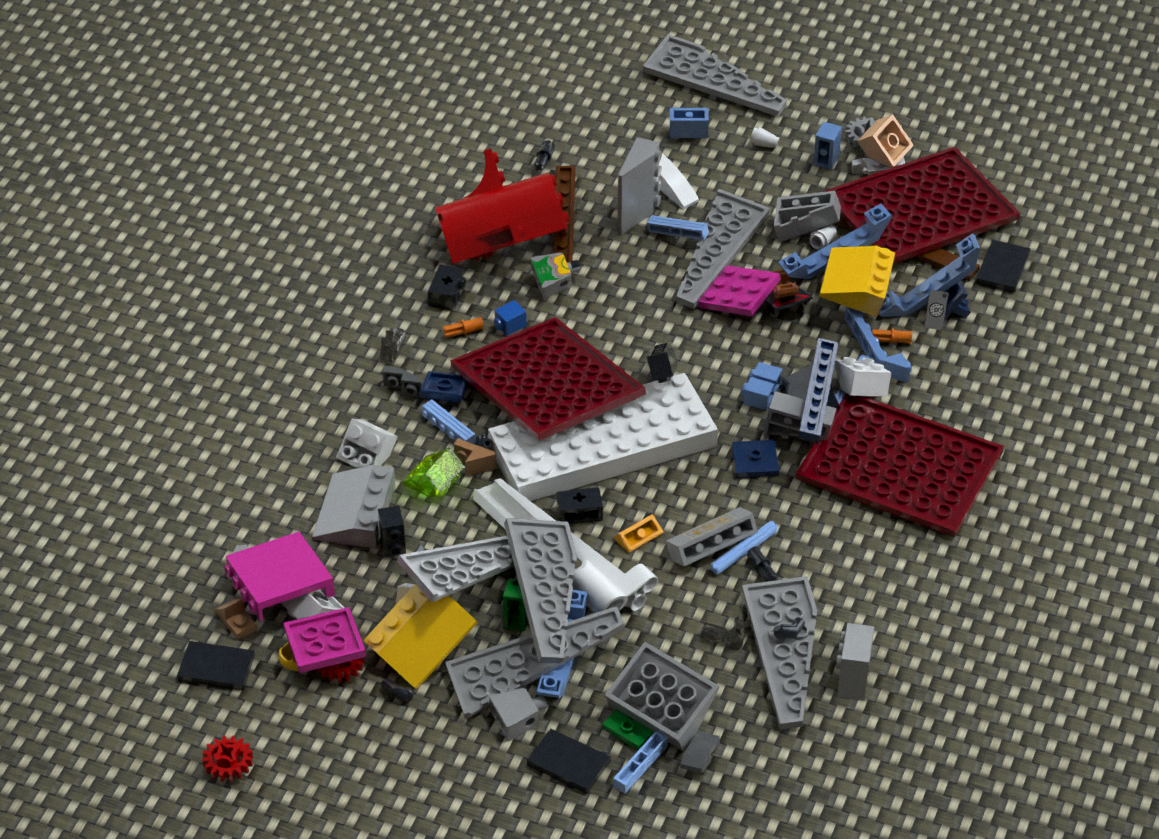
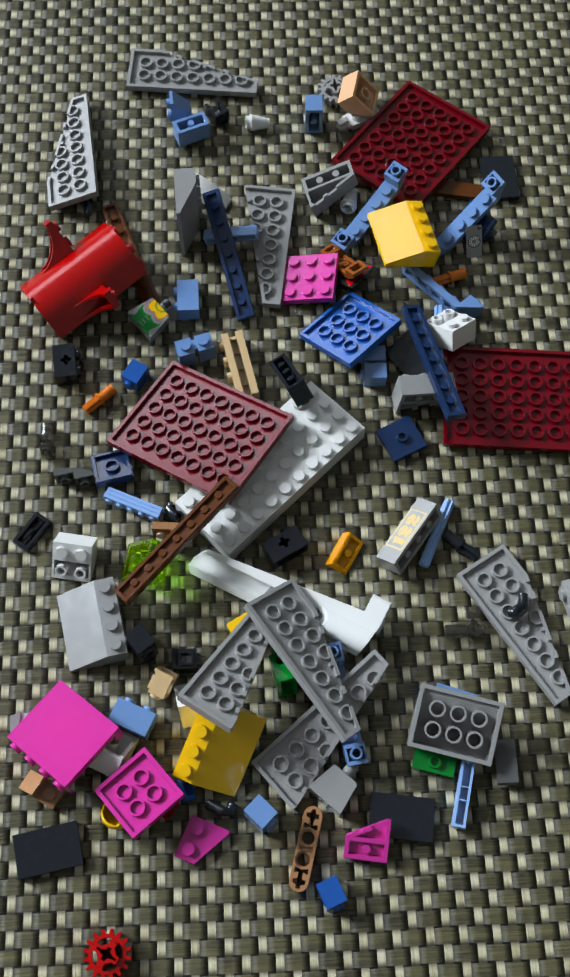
camera: 25 degrees left, 20 degrees up
none -> black tile [12,511,53,554]
none -> light grey wing [47,93,99,211]
none -> medium blue brick [108,697,158,741]
none -> reddish brown tile [114,475,241,605]
none -> tan window [147,666,179,700]
none -> medium blue slope [166,91,191,121]
none -> medium blue brick [174,279,200,320]
none -> medium blue piece [174,332,216,366]
none -> dark pink wing [174,815,230,865]
none -> blue slope [176,780,197,804]
none -> dark blue plate [202,188,256,322]
none -> black window [204,98,230,127]
none -> tan brick [218,330,259,399]
none -> medium blue brick [244,794,278,834]
none -> medium nougat beam [289,806,322,893]
none -> blue plate [299,291,402,369]
none -> blue brick [315,875,347,913]
none -> dark pink wing [343,819,391,863]

